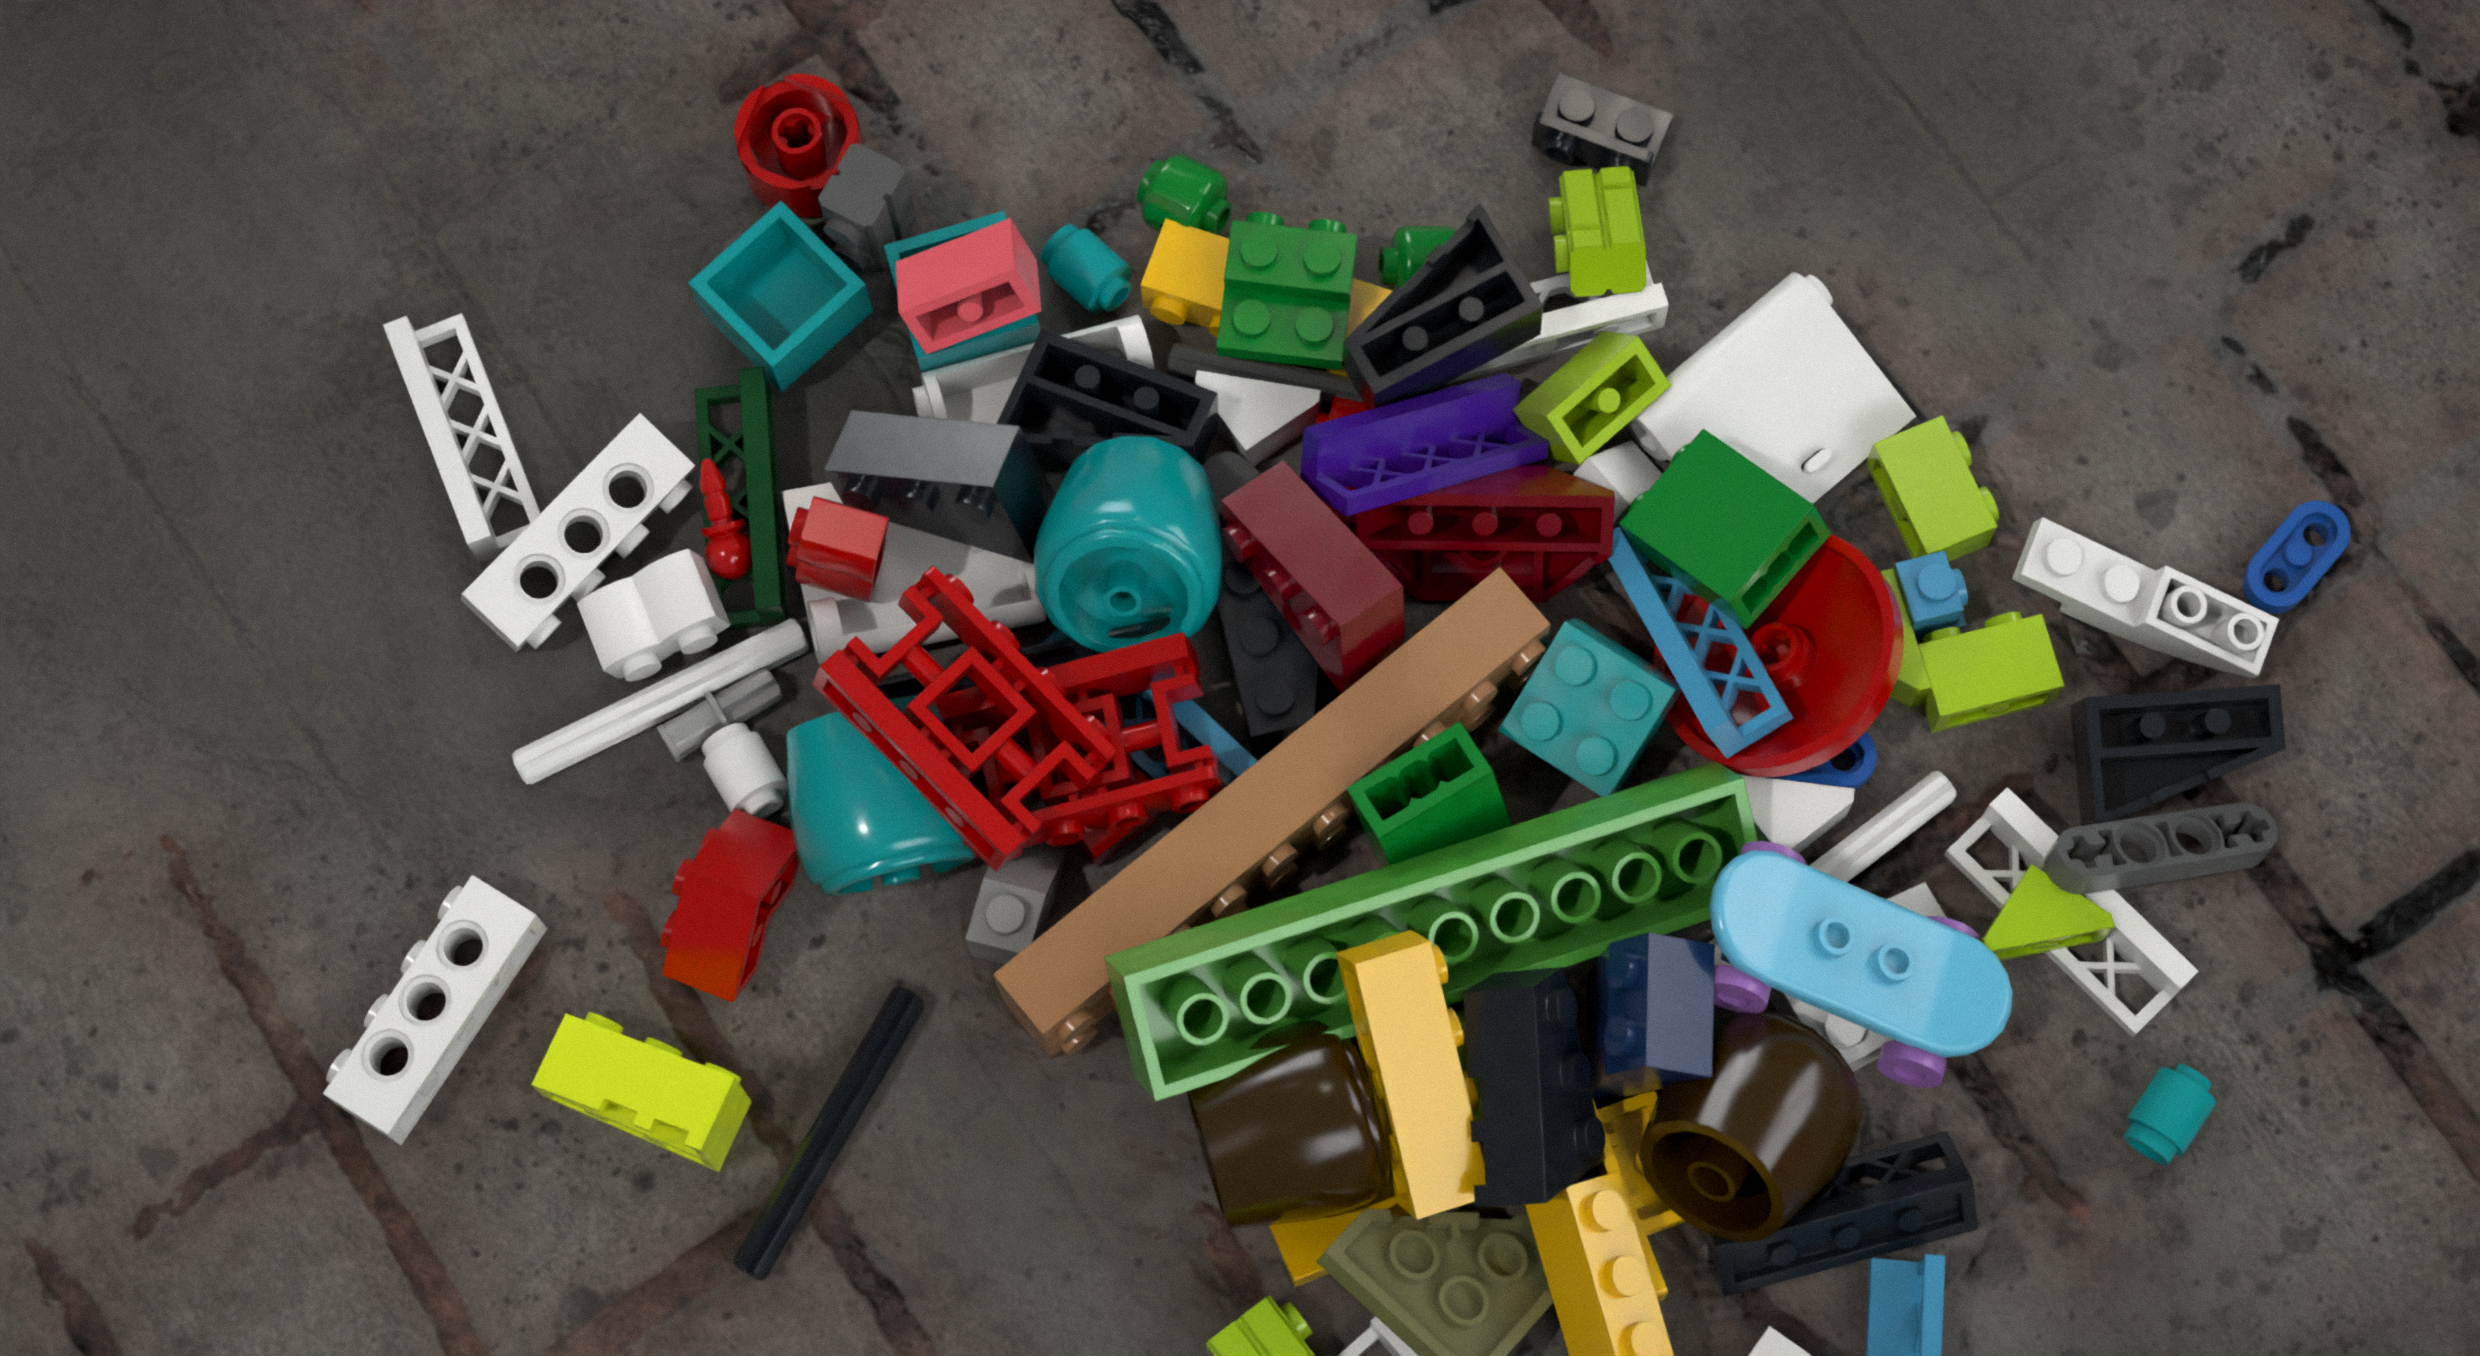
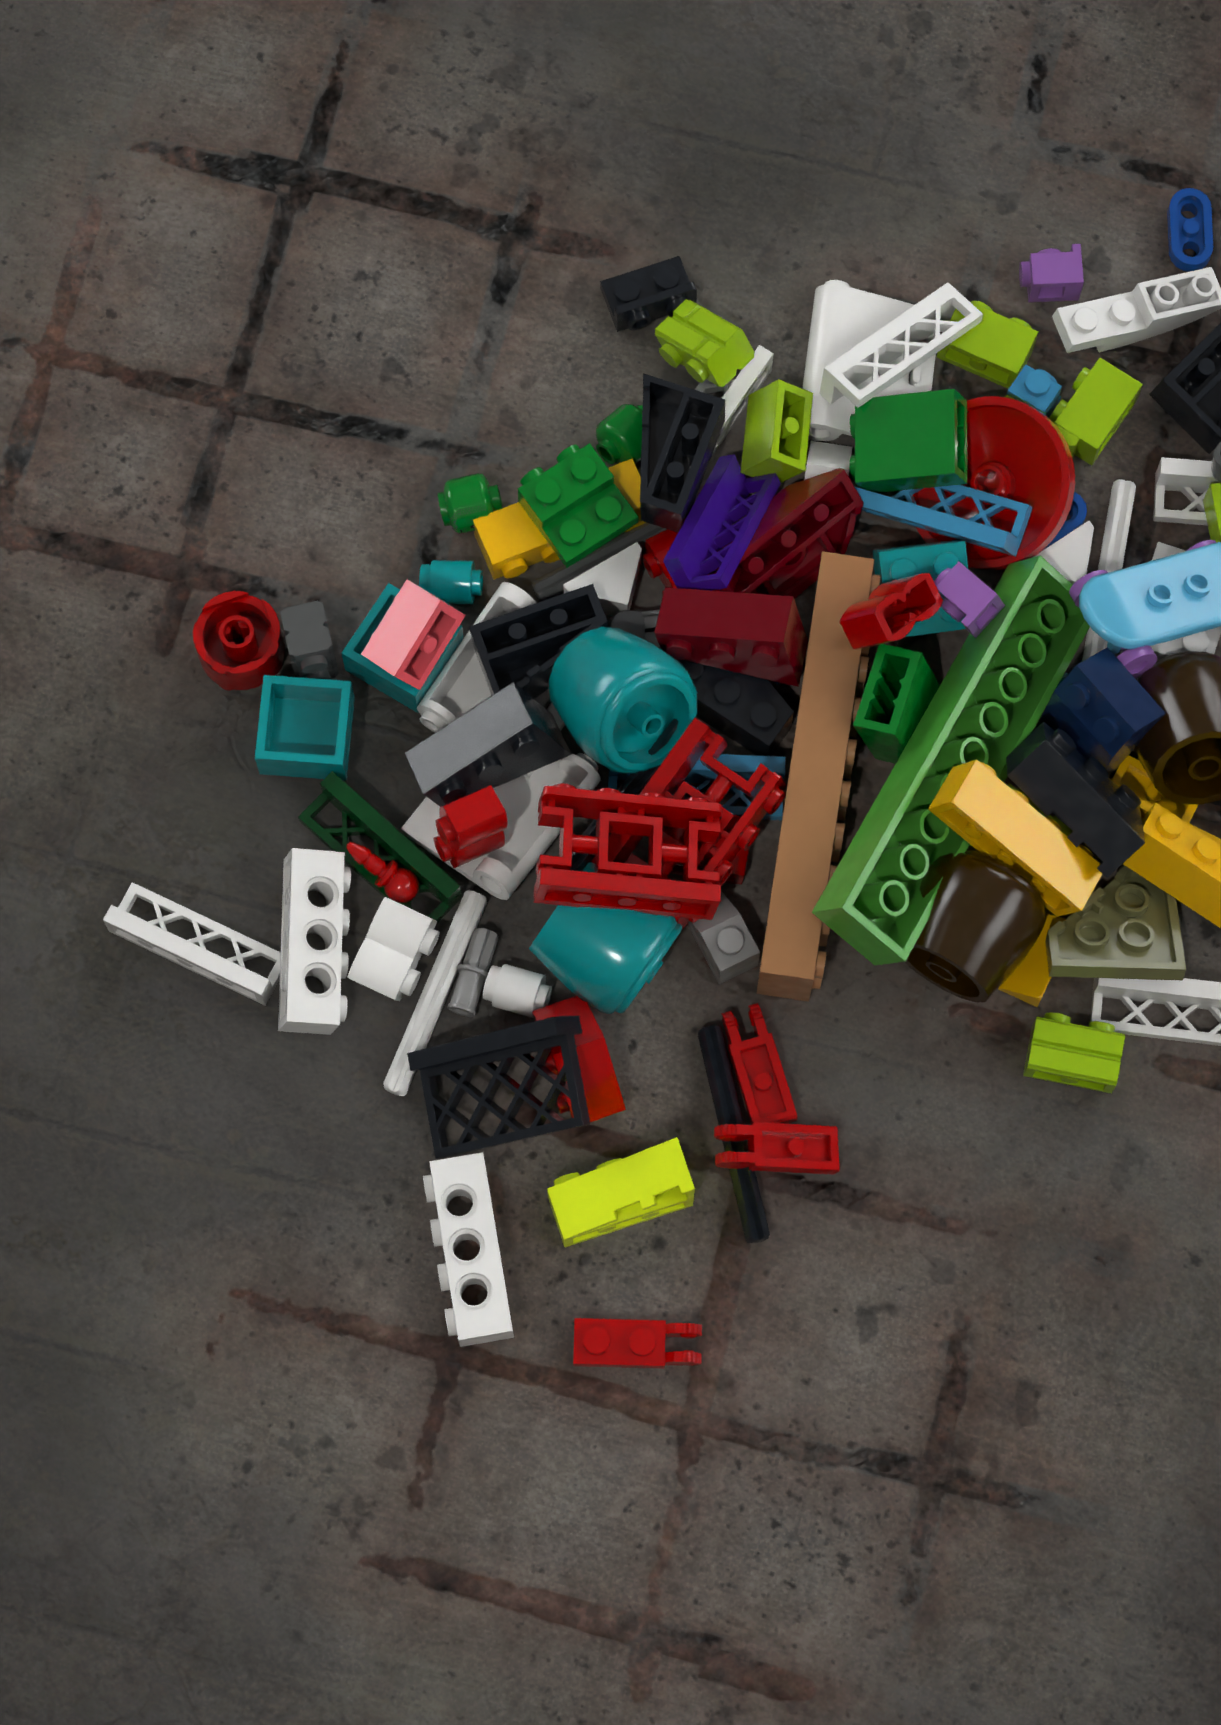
camera: 45 degrees left, 0 degrees up
none -> black fence [407,1016,590,1159]
none -> red hinge [573,1318,702,1369]
none -> red hinge [714,1122,840,1175]
none -> red hinge [721,1003,798,1124]
none -> white fence [819,282,983,408]
none -> red brick [839,573,943,649]
none -> medium lavender brick [934,561,1005,638]
none -> medium lavender brick [1019,244,1084,302]

